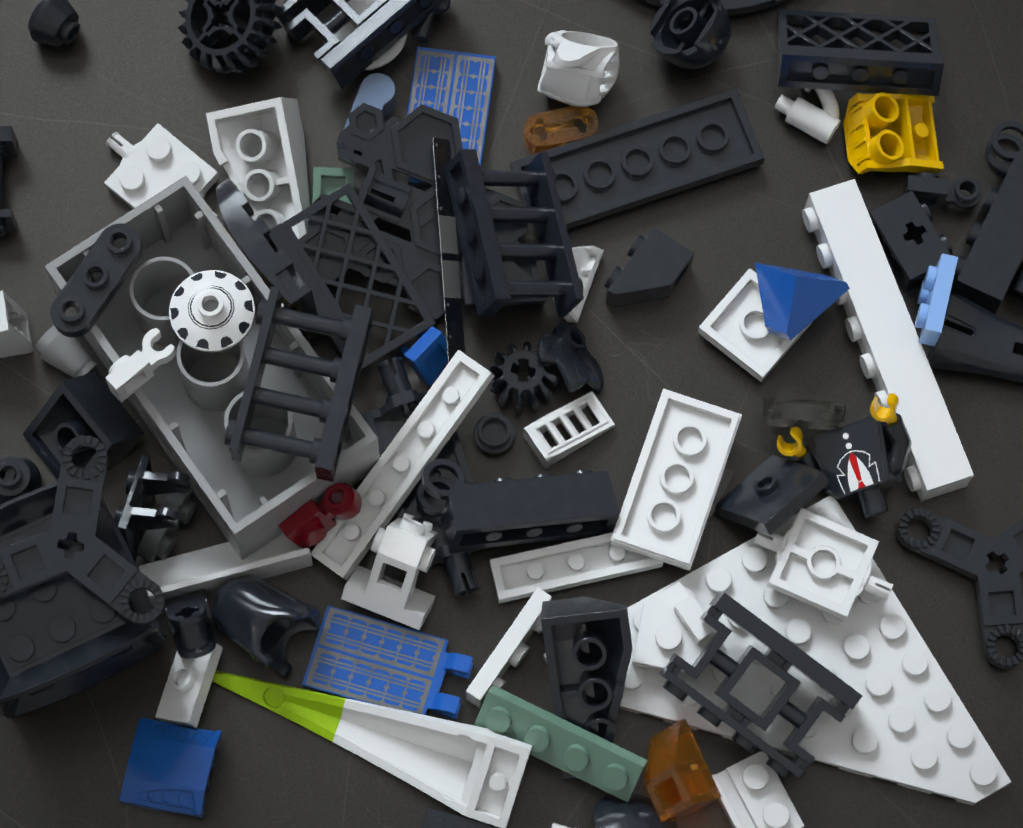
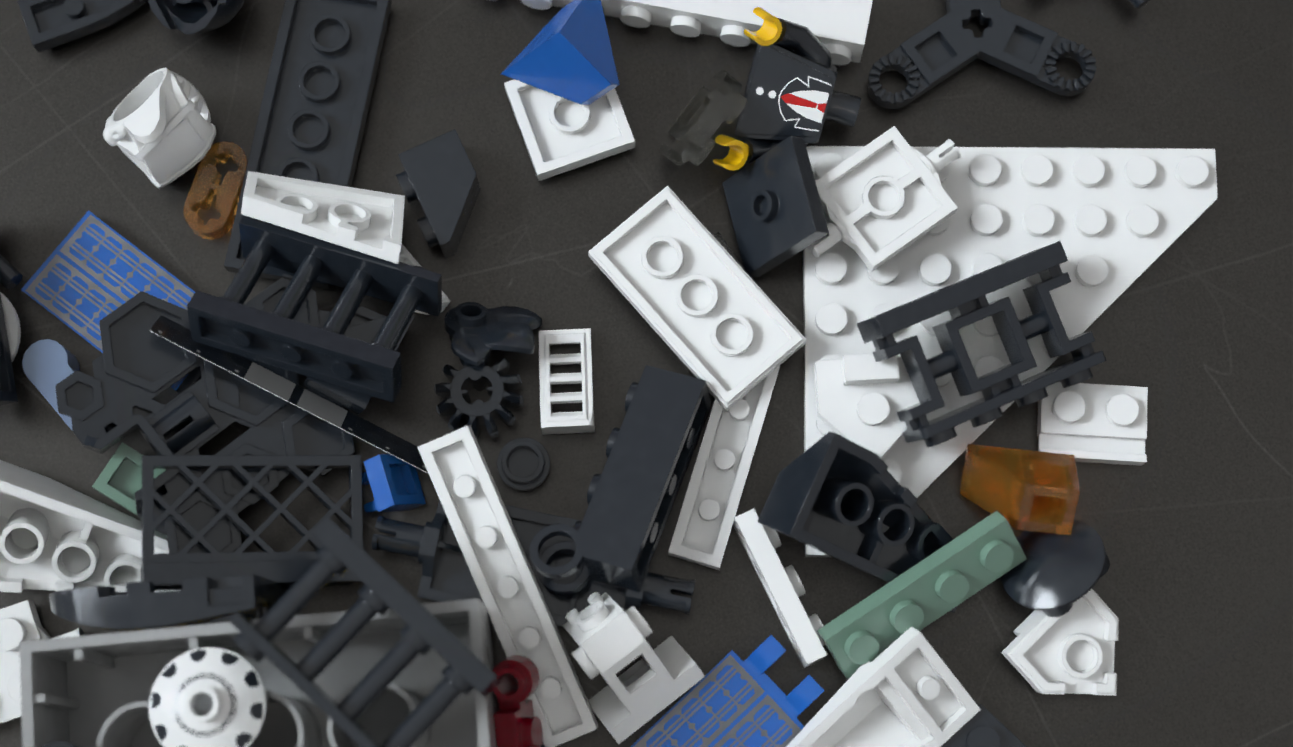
camera: 55 degrees left, 5 degrees up
none -> white wing [241,171,405,264]

